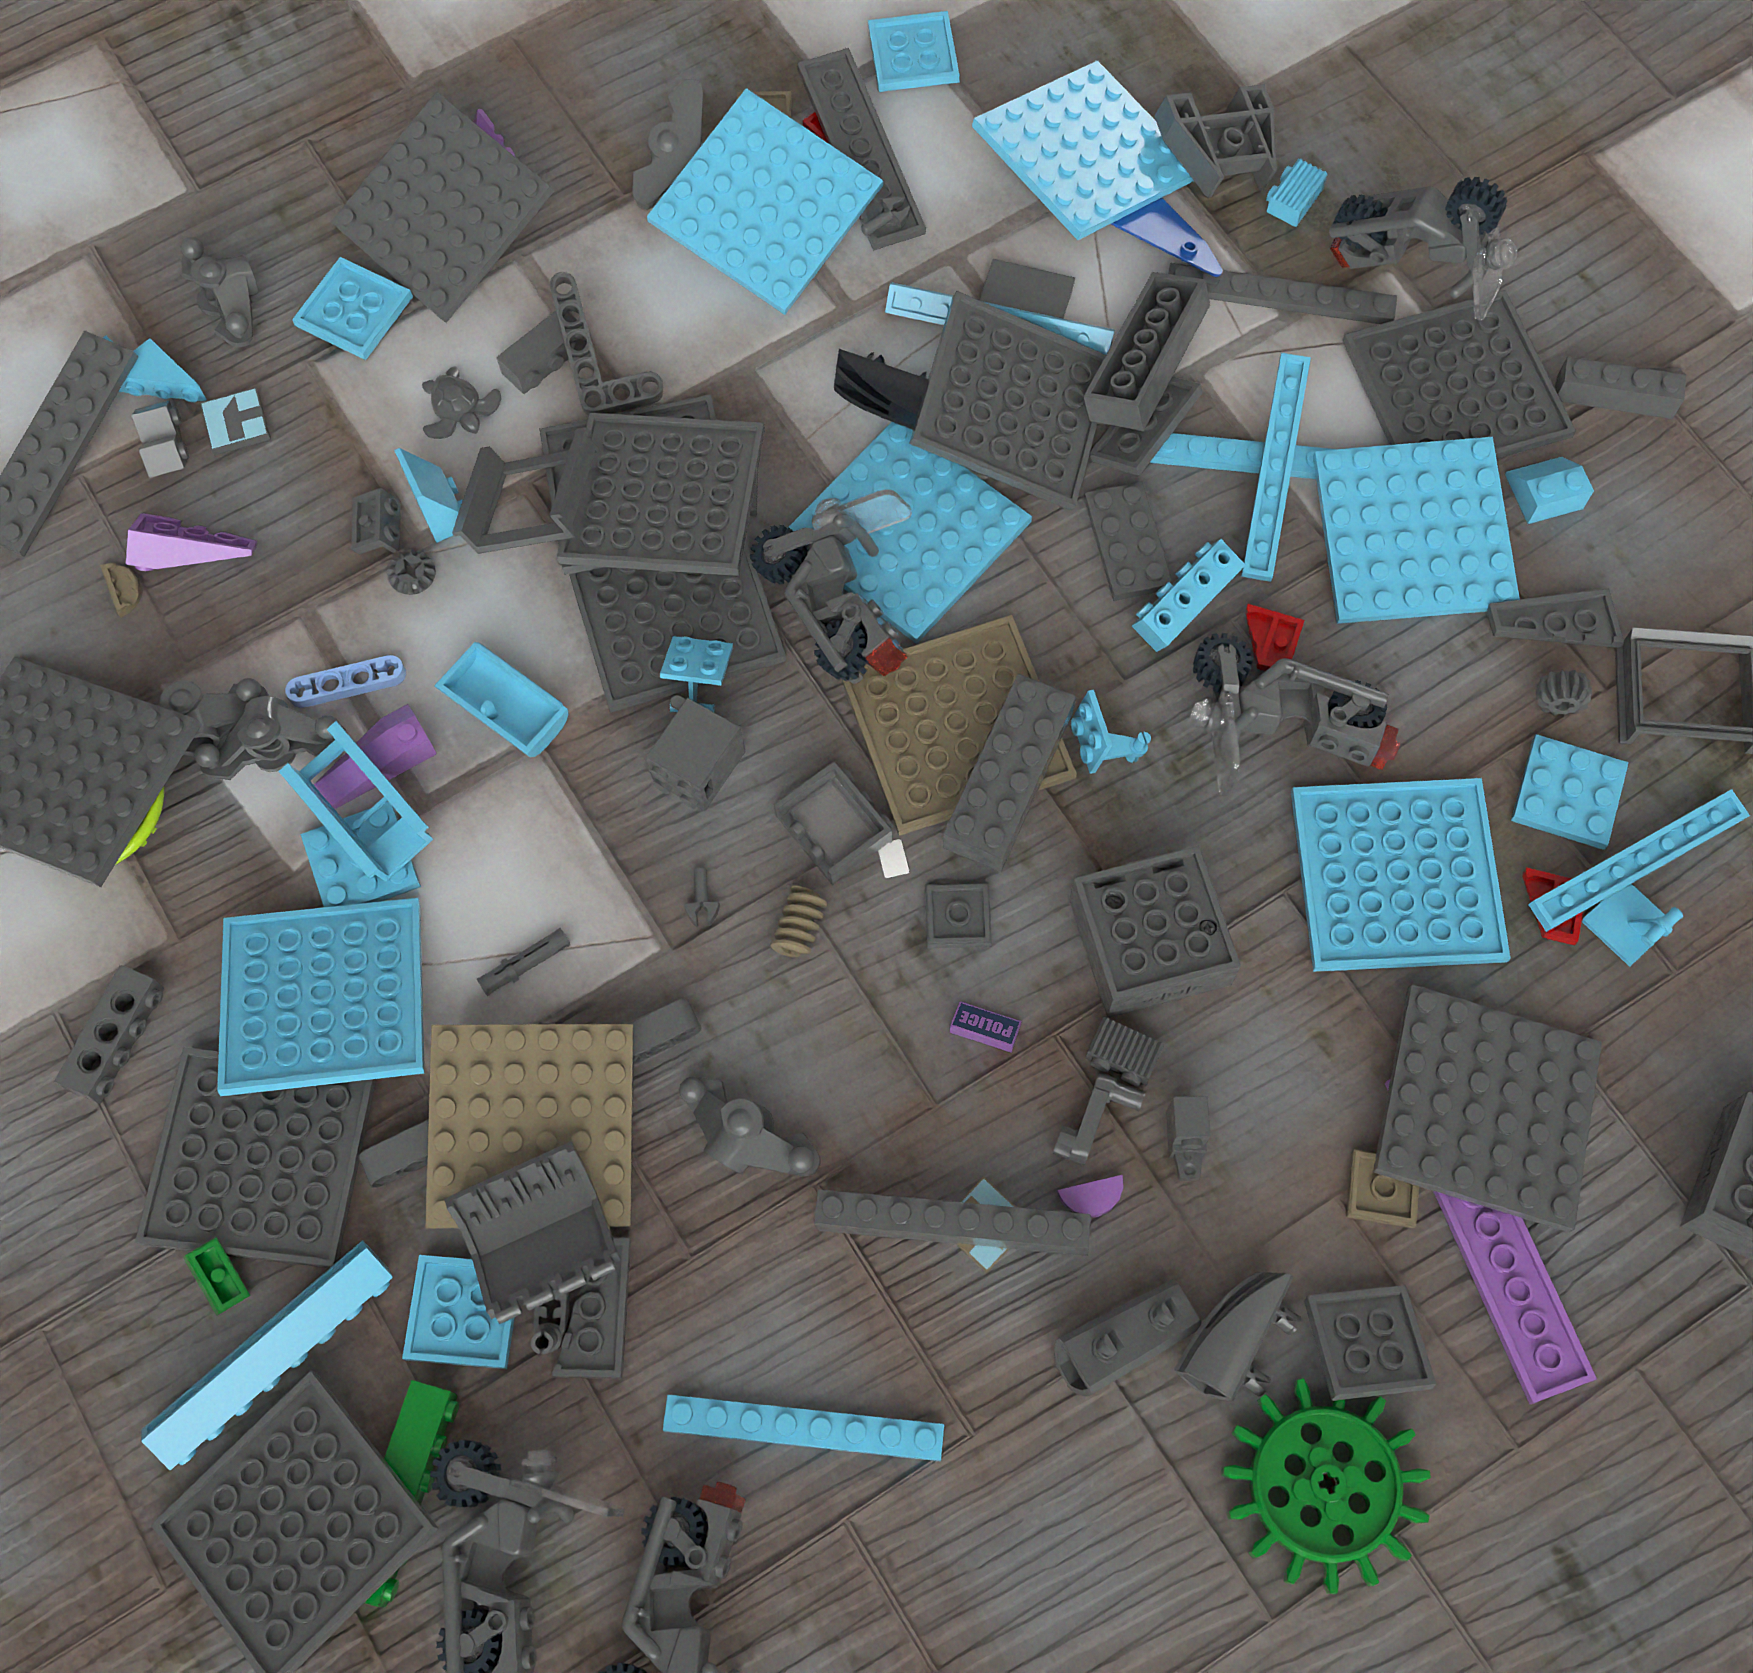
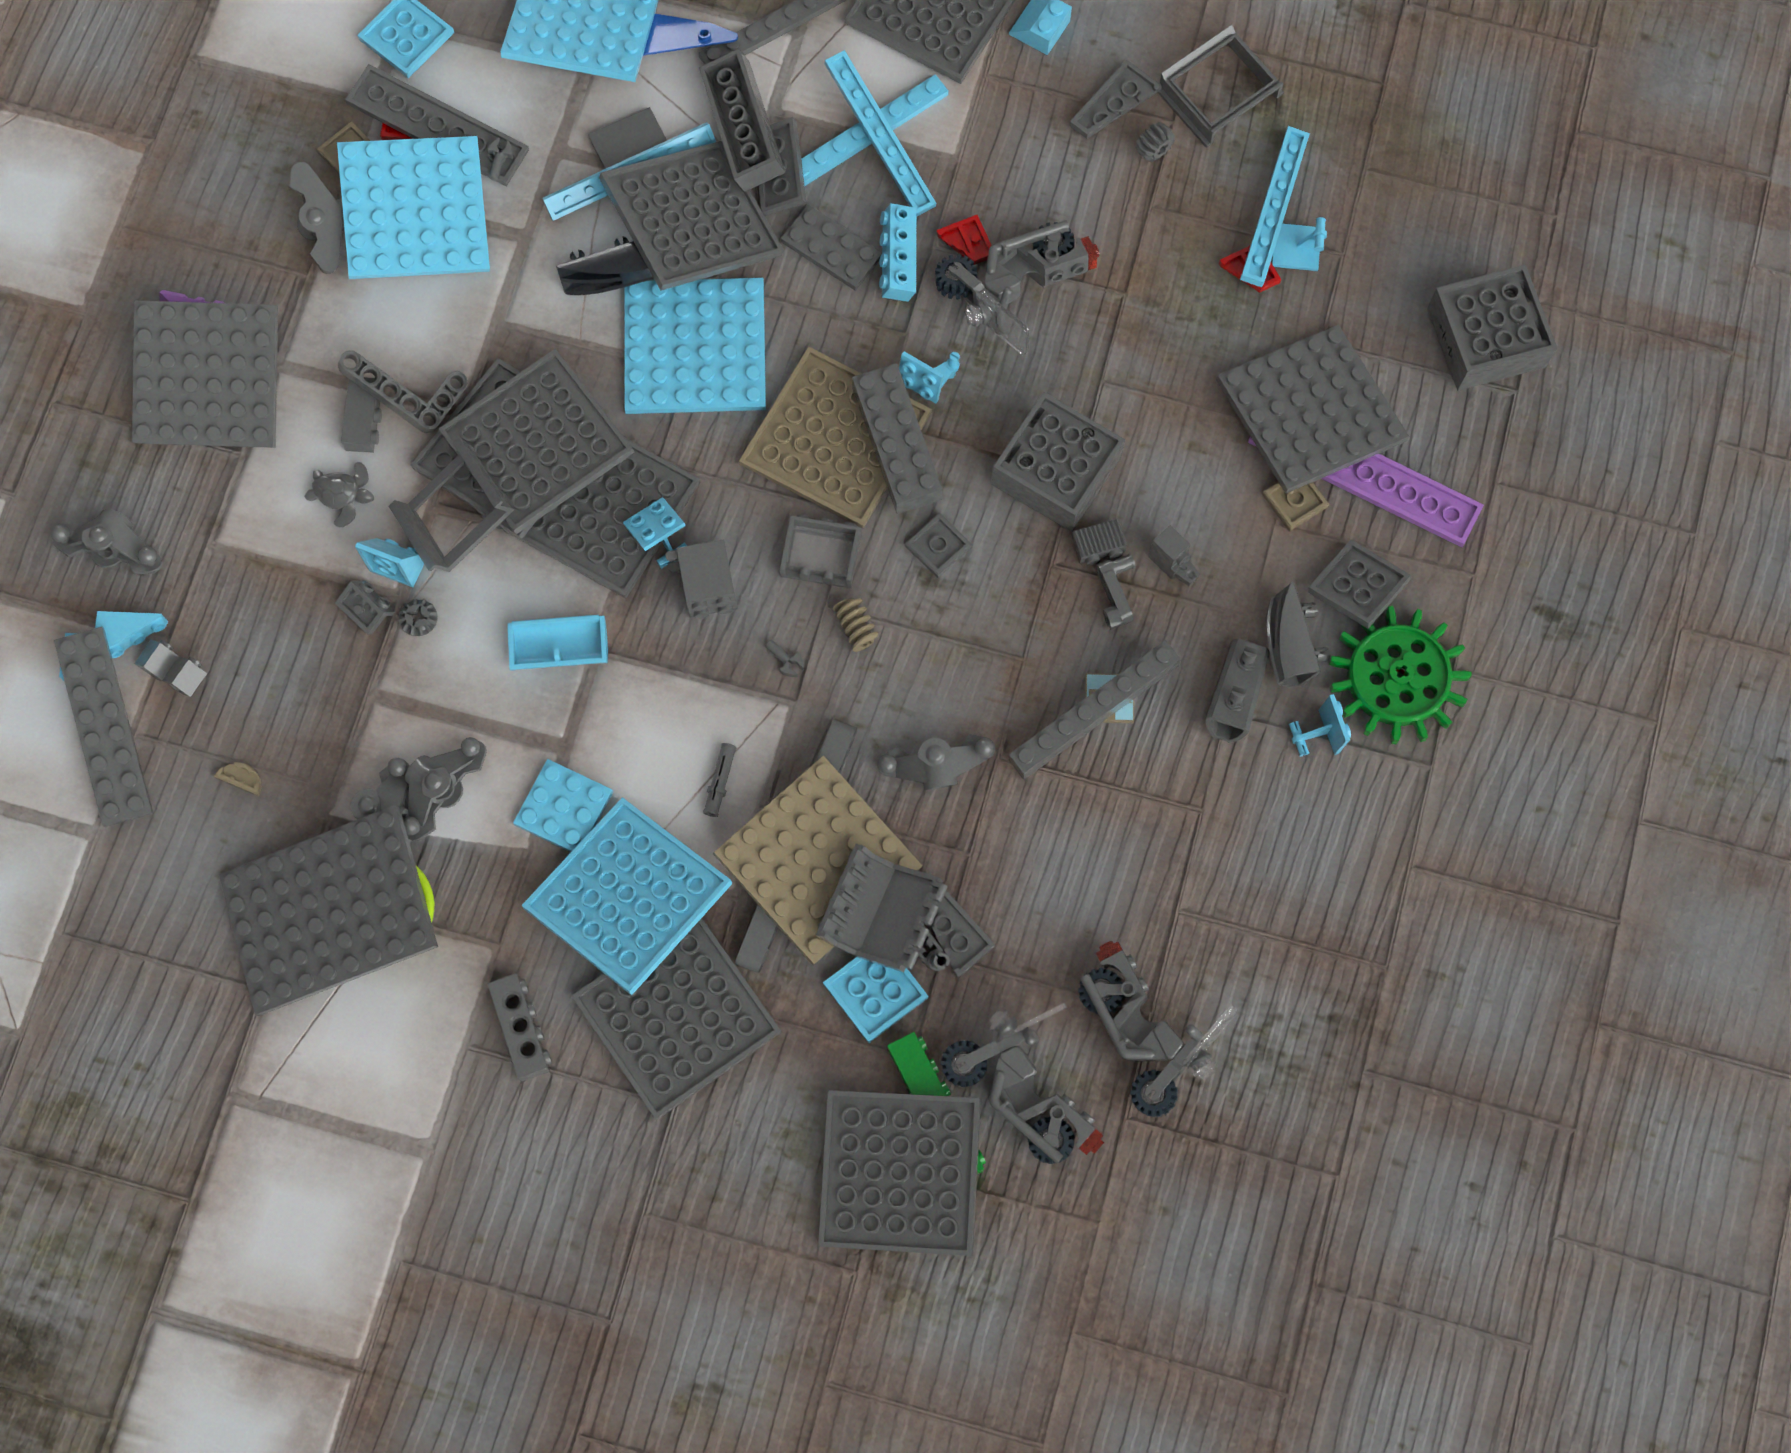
camera: 45 degrees left, 5 degrees up
wedge [126,513,257,571] -> none
medium azure brick [141,1240,393,1470] -> none
green slope [183,1237,250,1316] -> none
tile [200,387,271,456] -> none
medium azure piece [278,721,433,882] -> none
light blue beam [285,655,406,708] -> none
medium azure plate [292,257,413,360] -> none
medium lavender wedge [314,704,437,809] -> none
medium azure plate [663,1395,944,1461] -> none
piece [750,489,912,684] -> none
white sticker [878,839,909,878] -> none
slope [950,1002,1022,1053] -> none
medium lavender tile [1057,1175,1123,1217] -> none
medium azure plate [1291,778,1511,972] -> none
medium azure plate [1313,437,1520,624] -> none
medium azure plate [1511,734,1629,850] -> none
none -> medium azure plate [1289,694,1351,757]

